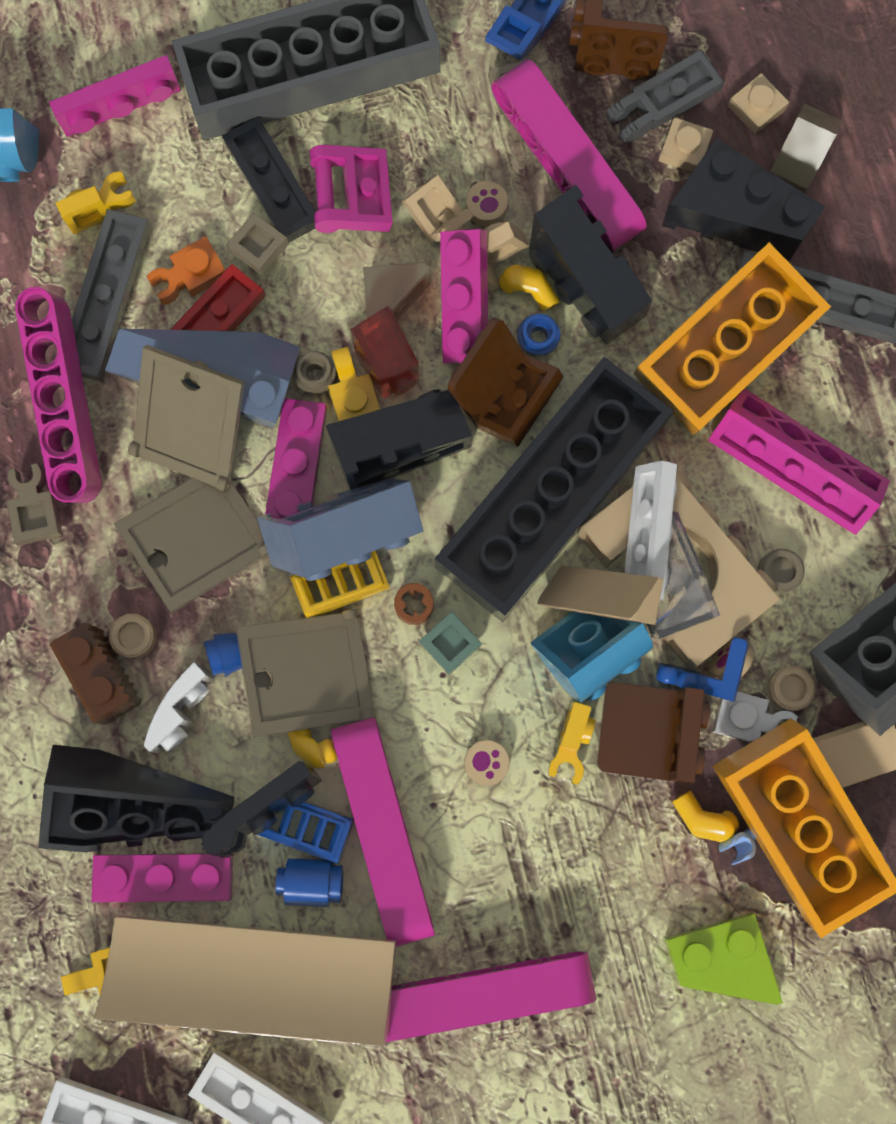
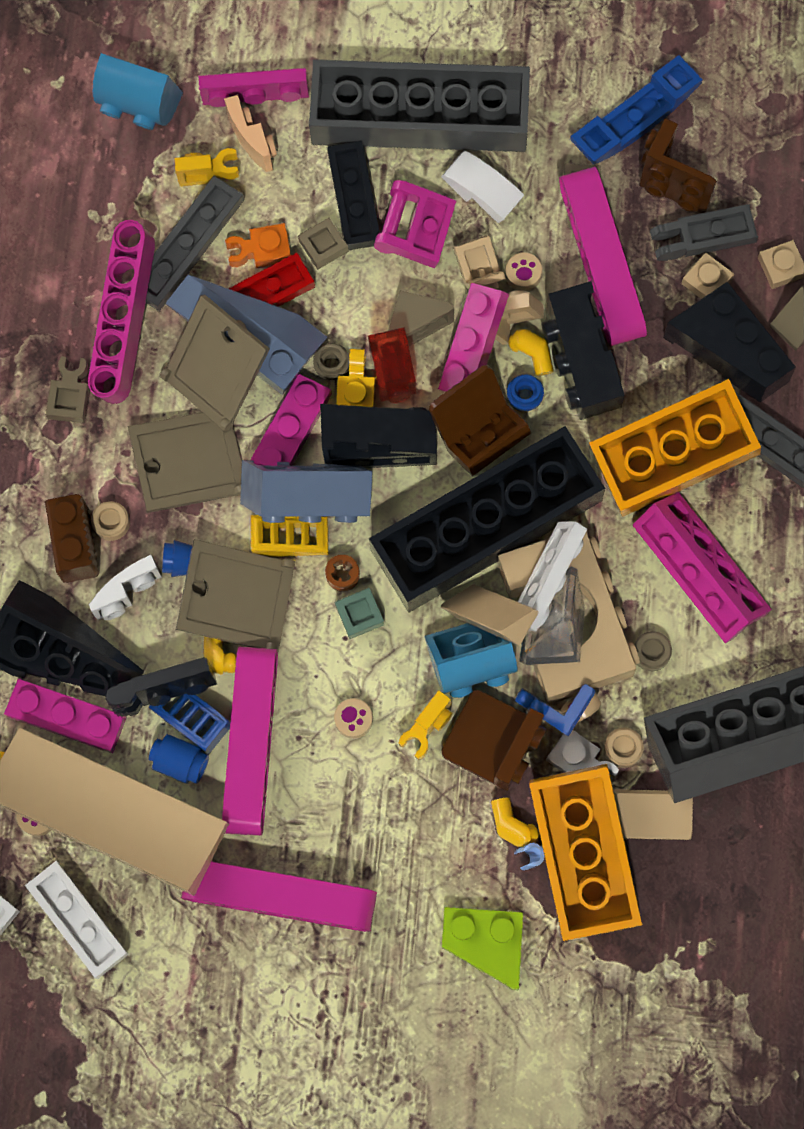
camera: 25 degrees right, 5 degrees down
none -> light nougat slope [224,95,277,172]
none -> white slope [441,151,524,223]

